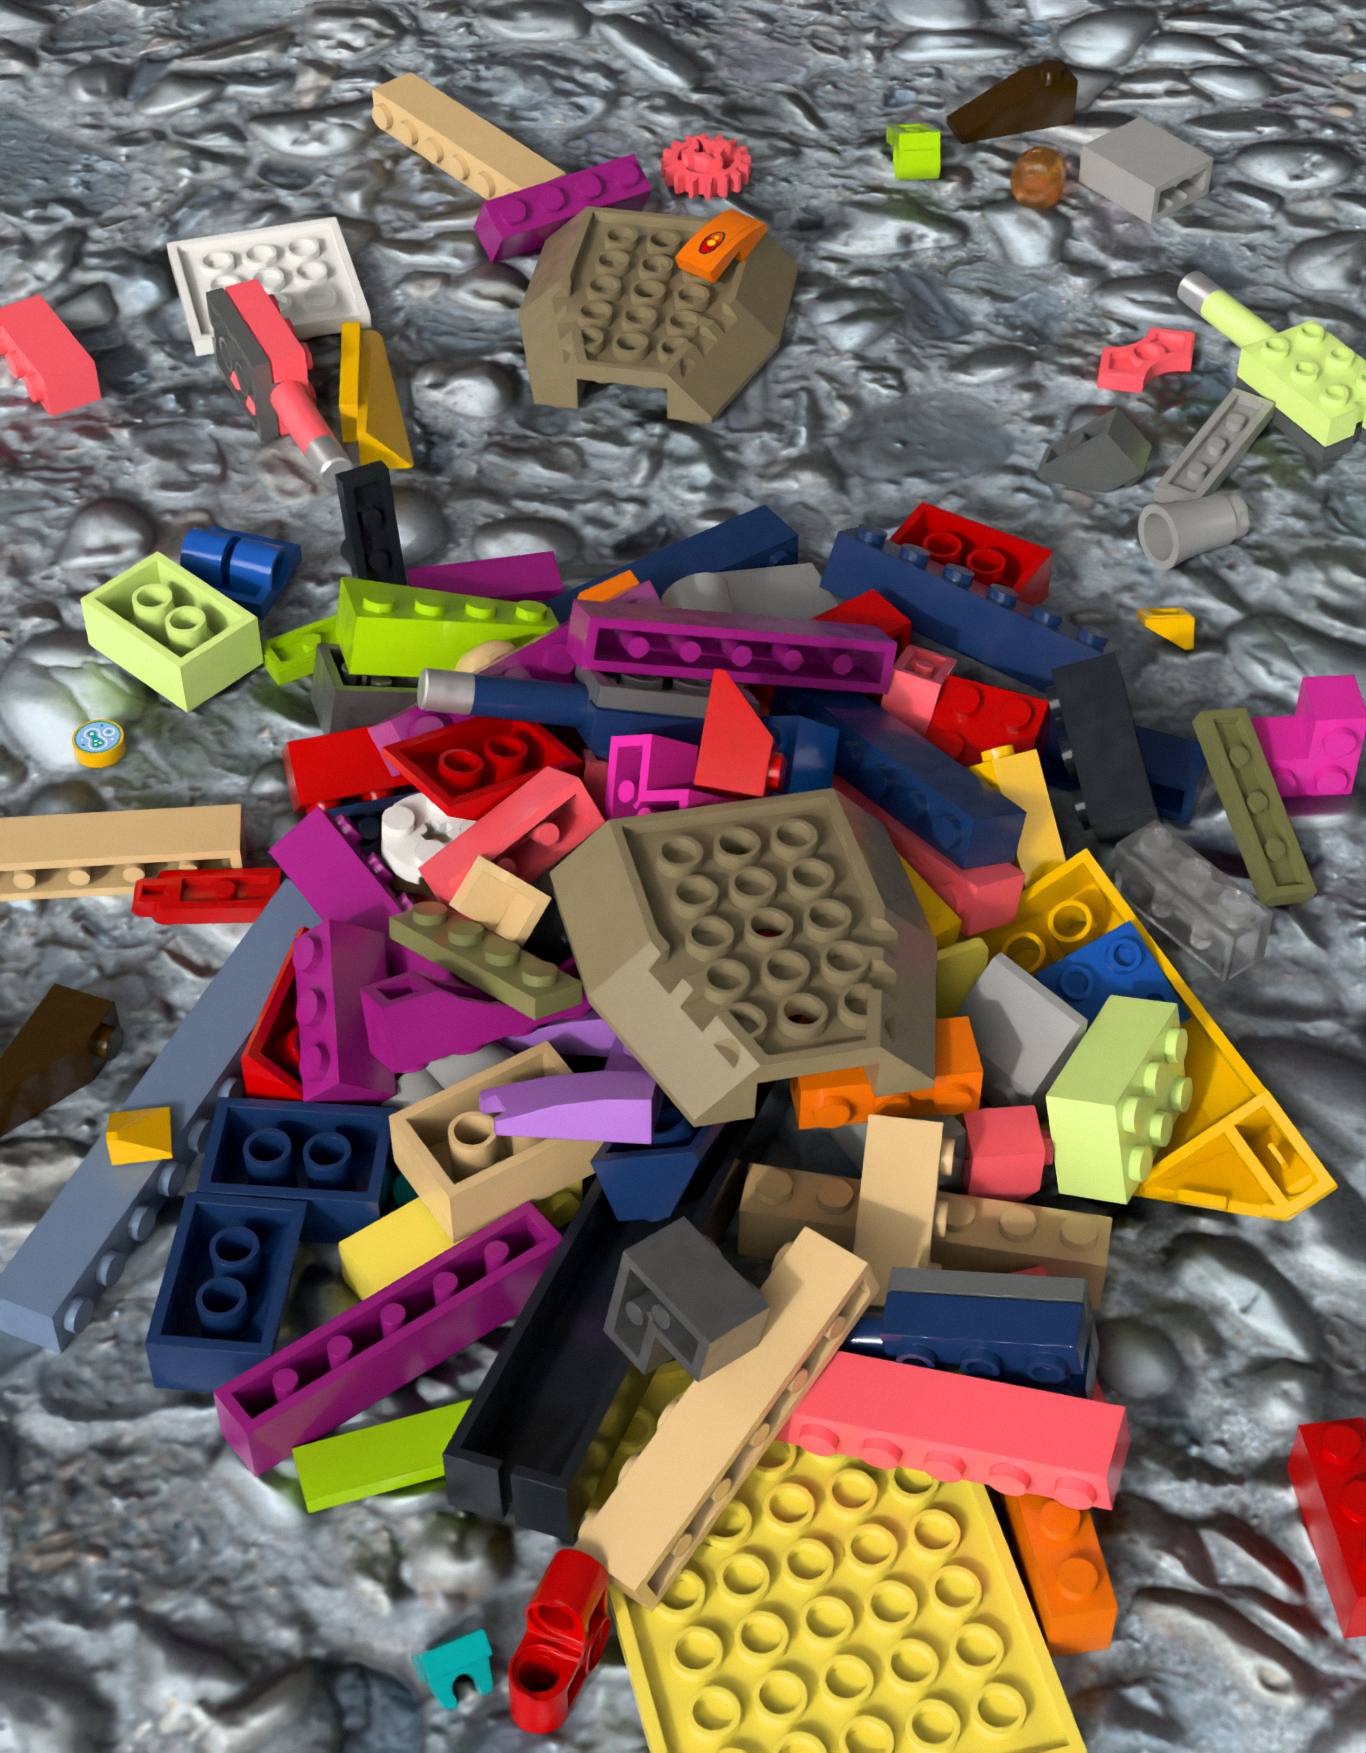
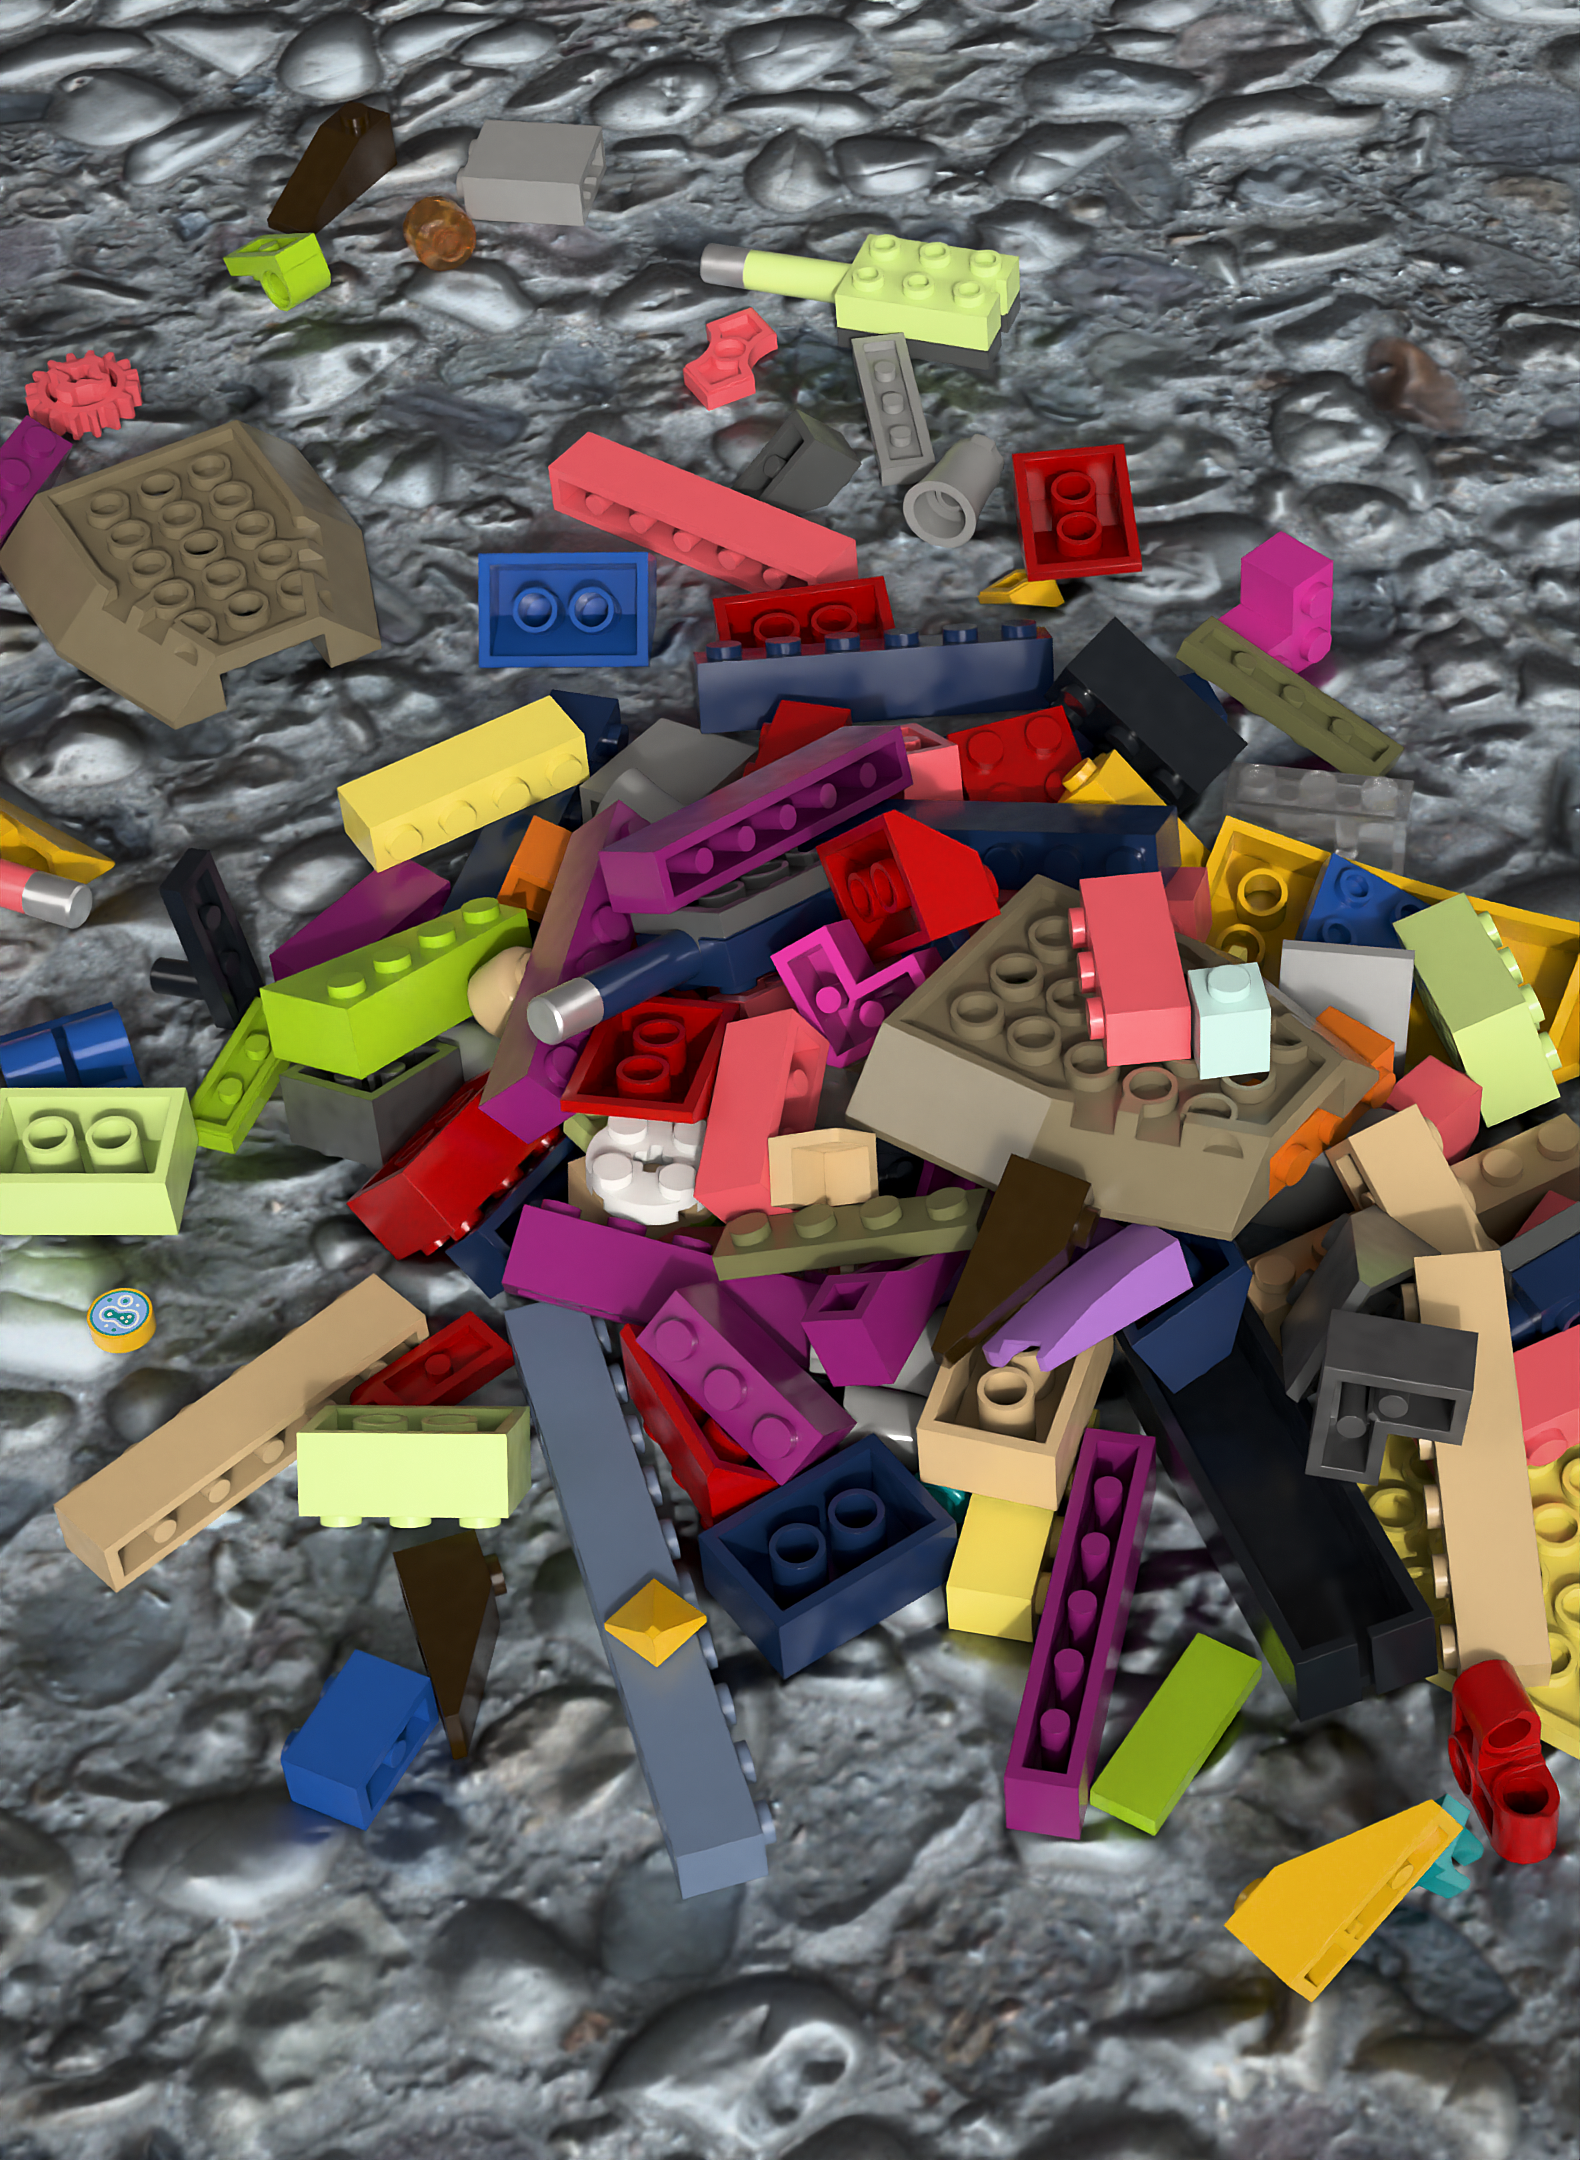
camera: 35 degrees left, 0 degrees up
dark blue slope [145,1192,309,1393] -> none
orange slope [675,209,768,283] -> none
none -> yellowish green brick [296,1405,532,1529]
none -> light yellow brick [337,695,590,873]
none -> blue slope [478,552,657,669]
none -> coral brick [548,431,858,593]
none -> dark brown slope [931,1153,1101,1369]
none -> red slope [1012,444,1142,582]
none -> coral brick [1068,871,1191,1067]
none -> light aqua brick [1188,962,1271,1080]
none -> yellow slope [1224,1799,1464,2003]
none -> dark grey slope [1280,1205,1442,1403]

